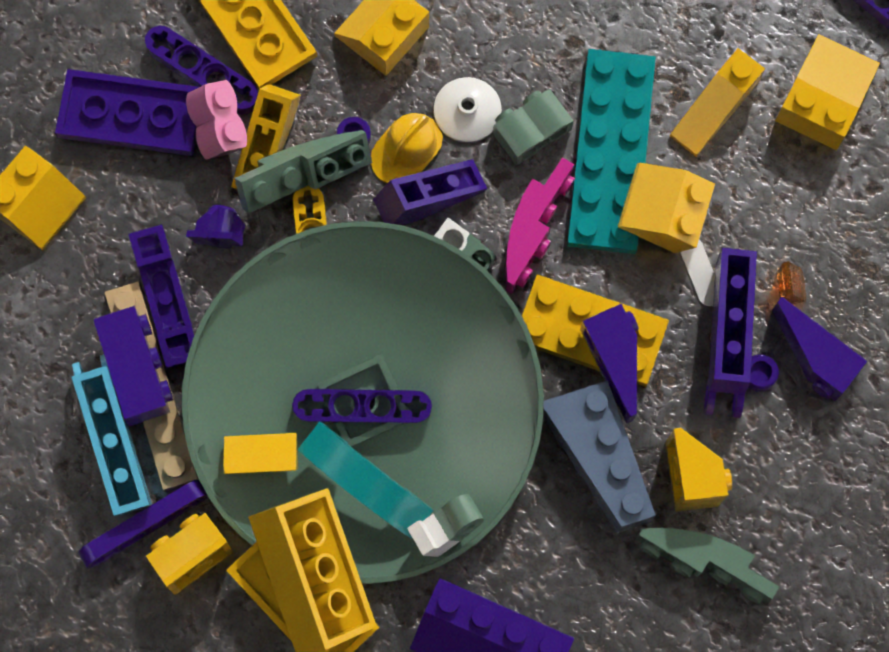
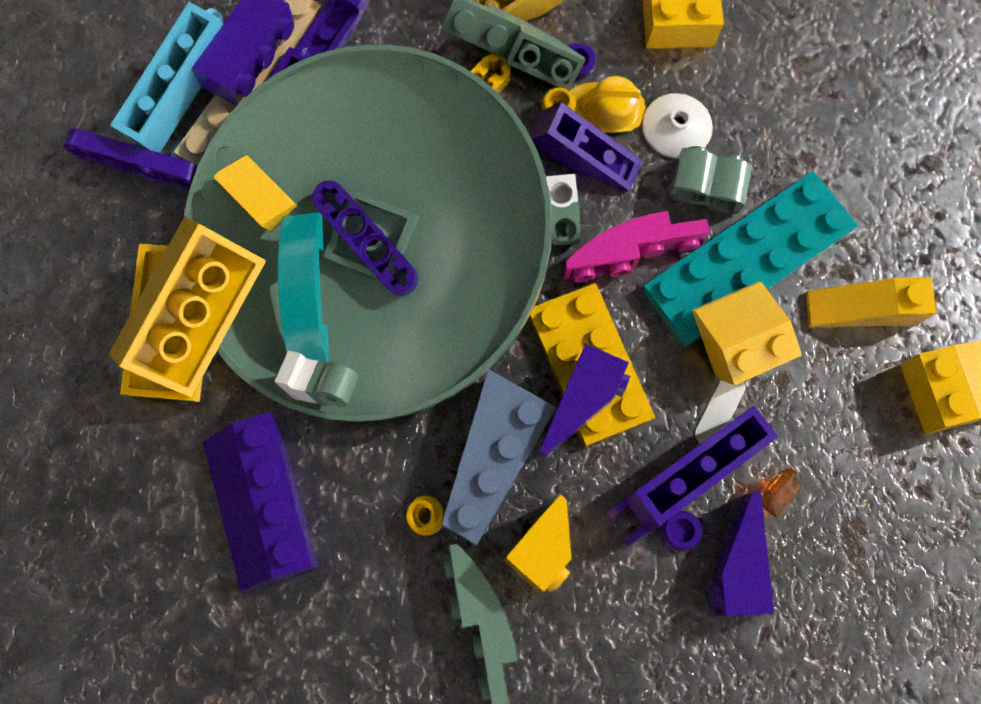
camera: 45 degrees right, 0 degrees up
yellow slope [146,513,233,595] -> none
dark purple piece [186,205,245,249] -> none
none -> yellow plate [406,496,445,535]
none -> yellow plate [541,88,577,112]

